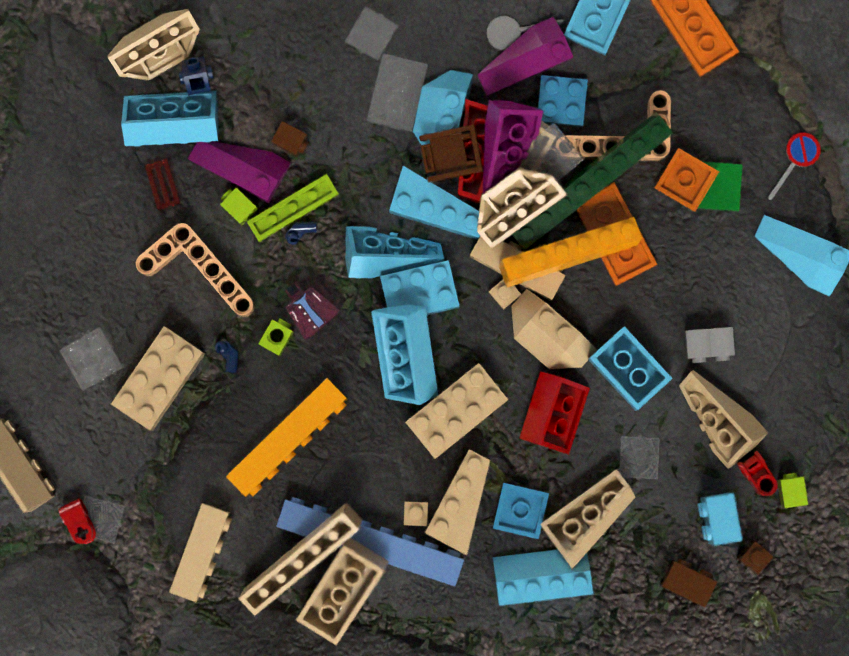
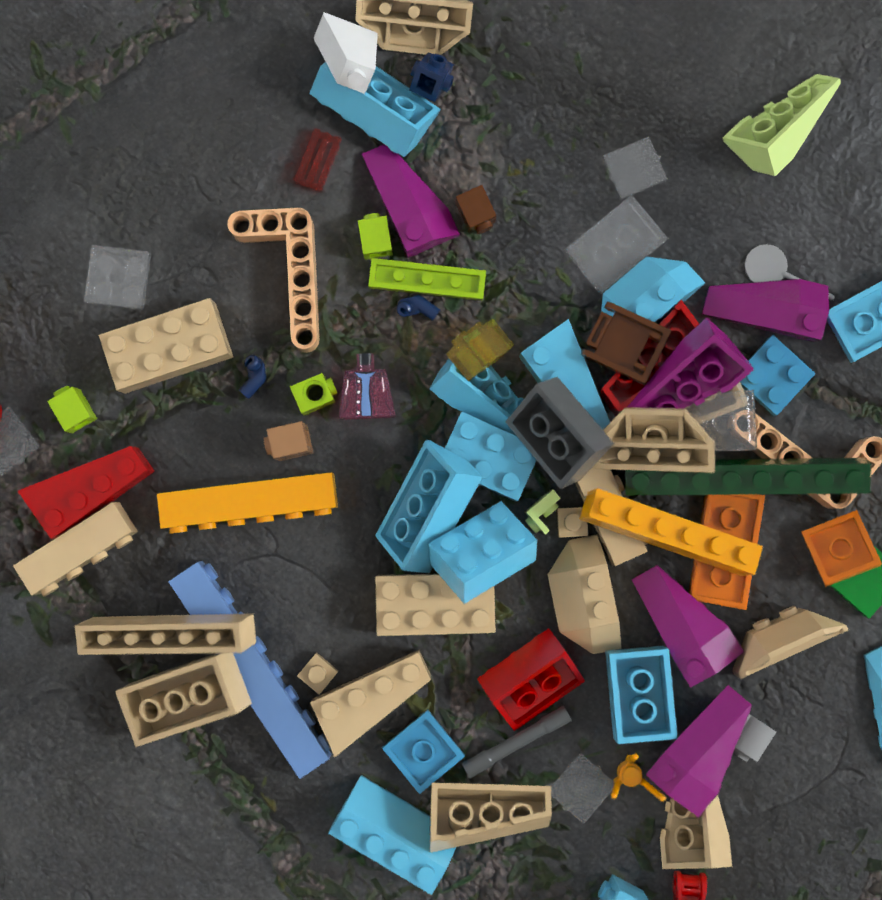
camera: 35 degrees right, 0 degrees up
none -> red wedge [18,446,155,539]
none -> lime brick [47,386,97,433]
none -> medium nougat brick [264,421,314,461]
none -> white slope [314,12,378,94]
none -> medium azure brick [429,501,537,604]
none -> clear yellow brick [446,319,515,381]
none -> dark grey piece [462,705,572,779]
none -> dark grey brick [505,377,614,489]
none -> yellowish green bracket [525,489,561,535]
none -> light orange plant [611,754,665,801]
none -> magenta wedge [632,565,744,688]
none -> magenta wedge [646,685,752,817]
none -> tan wedge [733,606,848,679]

